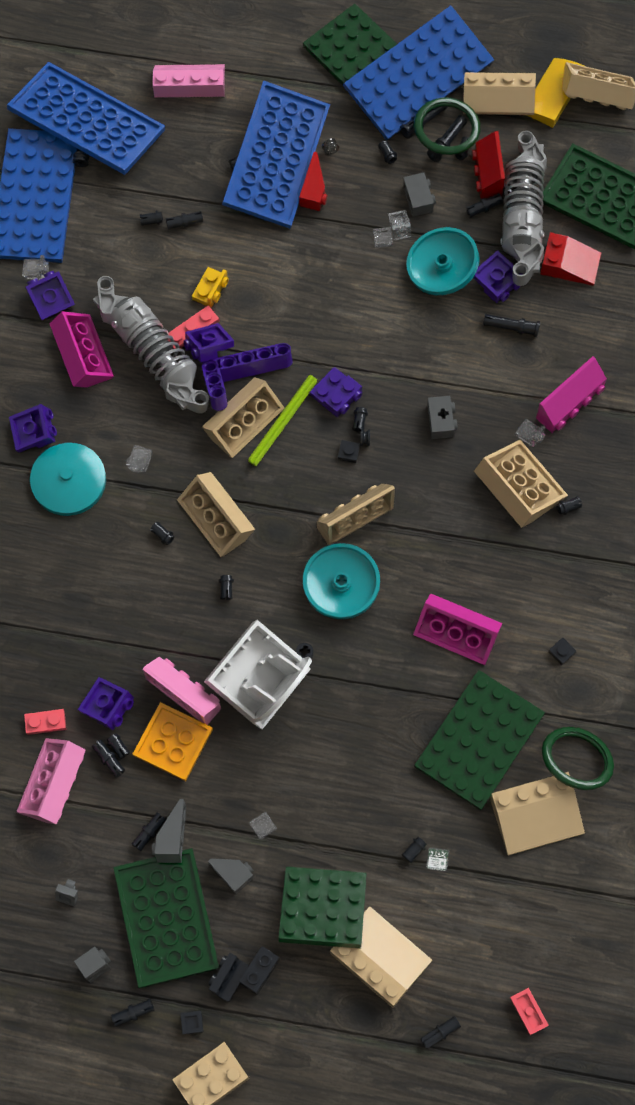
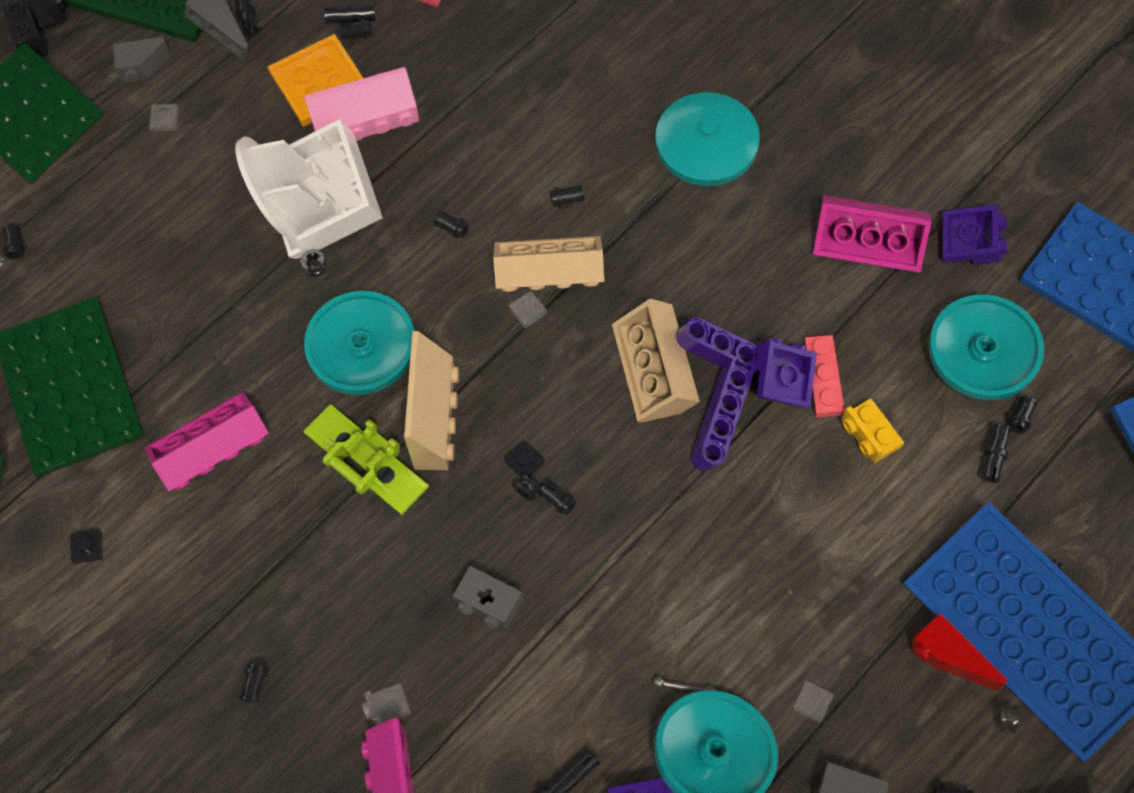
camera: 125 degrees right, 5 degrees down
dark purple plate [9,404,57,453] -> none
clear bracket [22,255,49,279] -> none
dark purple plate [78,677,134,730] -> none
light grey piece [93,276,209,413] -> none
clear bracket [126,445,153,473] -> none
lime axle [248,375,317,466] -> none
dark purple plate [310,367,362,417] -> none
clear bracket [388,210,412,240] -> none
tan slope [474,440,568,528] -> none
none -> lime piece [303,404,429,515]
none -> clear tile [509,291,547,329]
none -> flat silver hinge [653,677,716,692]
none -> teal dish [929,295,1044,400]

